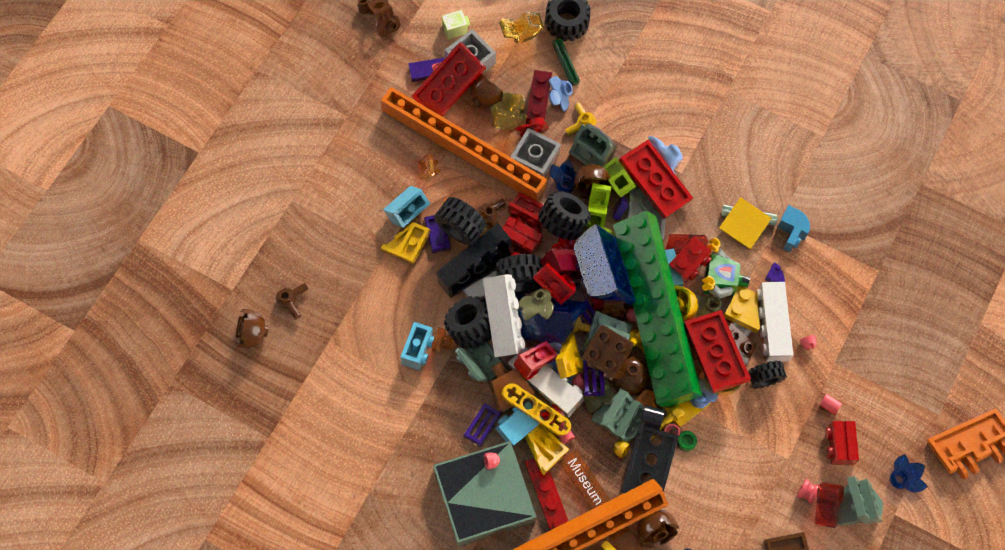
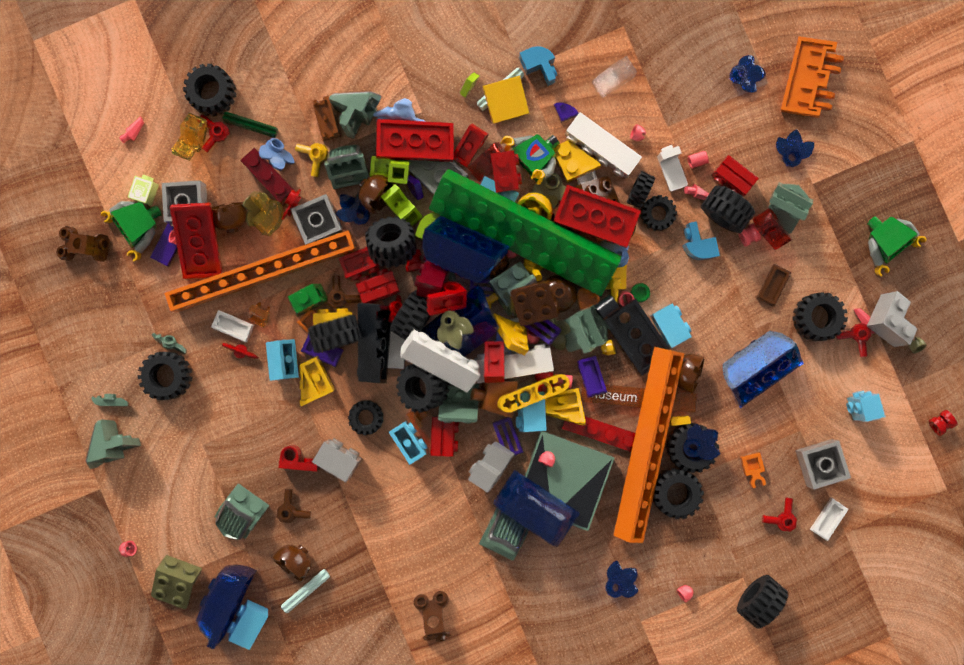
camera: 45 degrees left, 20 degrees up
none -> sand green piece [86,419,141,469]
none -> sand green piece [91,394,129,406]
none -> green torso [101,201,162,261]
none -> coral hinge [119,541,137,557]
none -> black tyre [138,352,192,400]
none -> olive bracket [151,555,202,609]
none -> sand green piece [152,333,187,354]
none -> clear blue windscreen [196,564,257,650]
none -> red piece [198,114,230,153]
none -> white tile [211,310,254,342]
none -> sand green piece [214,483,269,540]
none -> red piece [222,343,259,359]
none -> medium azure brick [227,599,268,650]
none -> red plate [278,445,320,472]
none -> light aqua axle [281,569,330,613]
none -> green torso [288,284,328,317]
none -> light grey brick [312,438,362,482]
none -> dark orange hinge [313,95,341,142]
none -> sand green piece [329,91,381,139]
none -> black tyre [348,400,384,435]
none -> reddish brown piece [414,591,451,642]
none -> red brick [430,416,459,457]
none -> red plate [454,123,489,168]
none -> lime tile [460,72,479,98]
none -> light grey brick [468,441,515,493]
none -> sand green piece [479,506,531,561]
none -> clear blue windscreen [493,469,580,547]
none -> dark purple tile [577,356,607,398]
none -> clear slope [592,56,637,98]
none -> black tyre [641,195,677,231]
none -> medium azure brick [650,303,692,348]
none -> white bracket [657,145,688,192]
none -> dark azure brick [682,221,720,260]
none -> coral bar [684,184,710,200]
none -> black tyre [701,185,755,233]
none -> clear blue plate [730,55,766,93]

